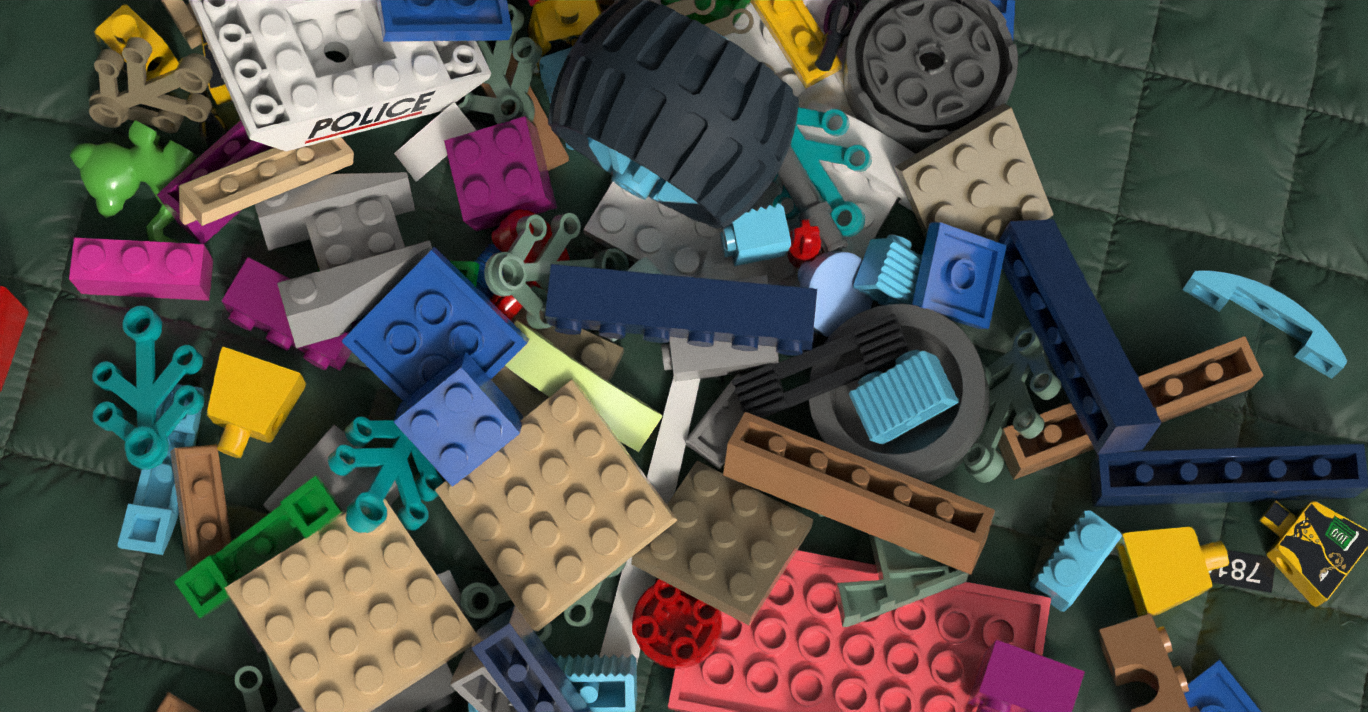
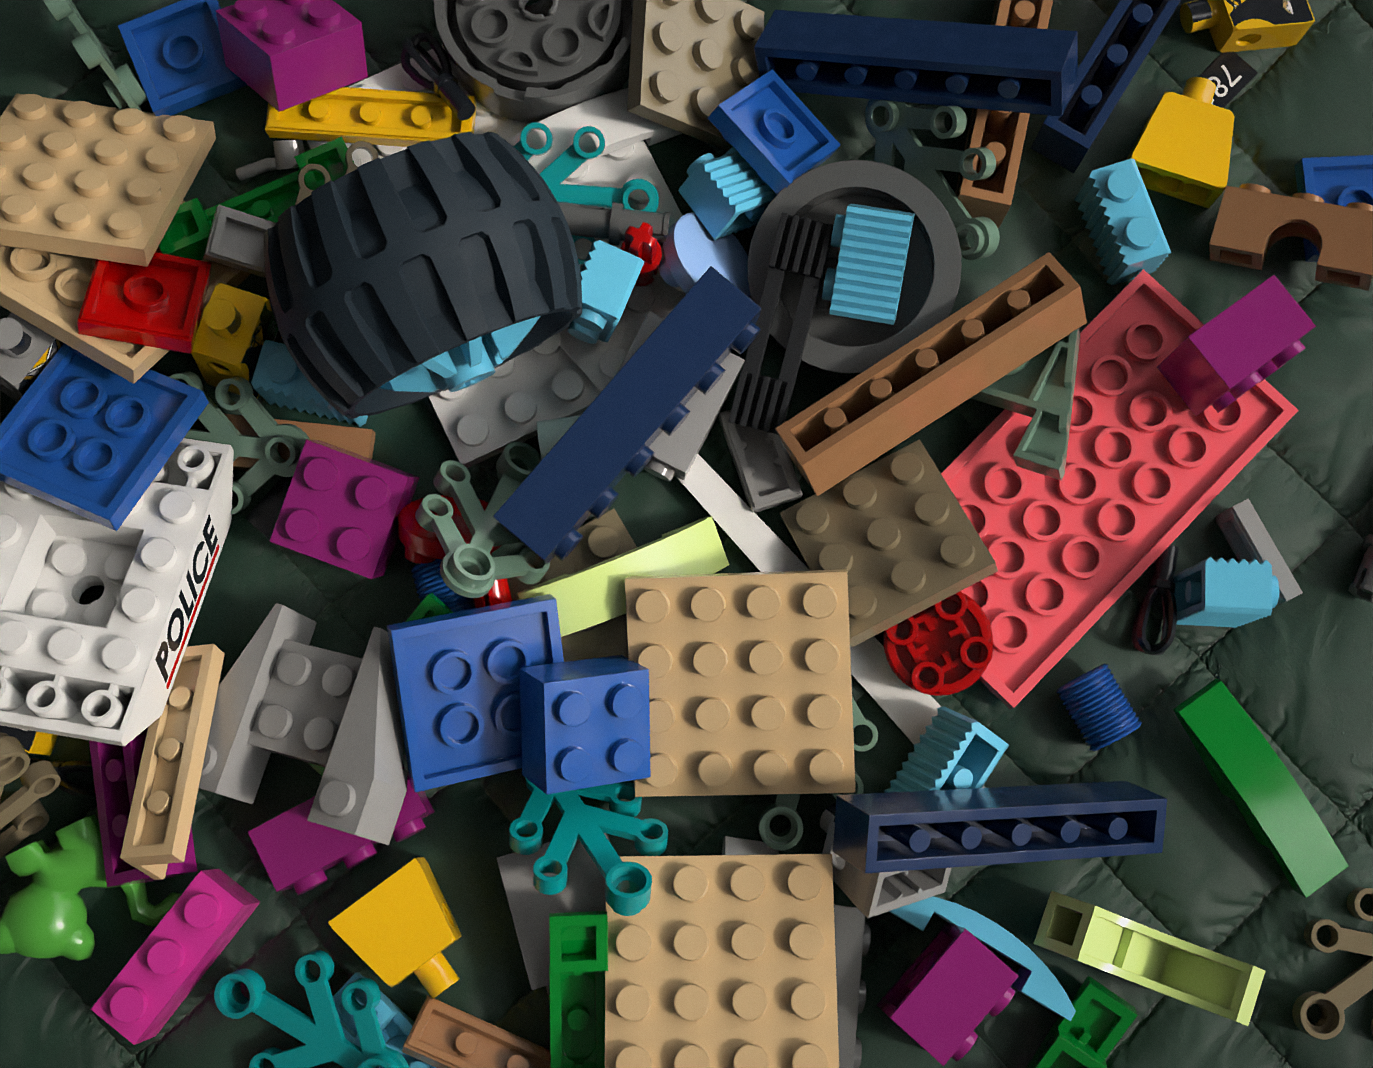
camera: 55 degrees left, 5 degrees up
white sticker [394,102,476,182] -> none

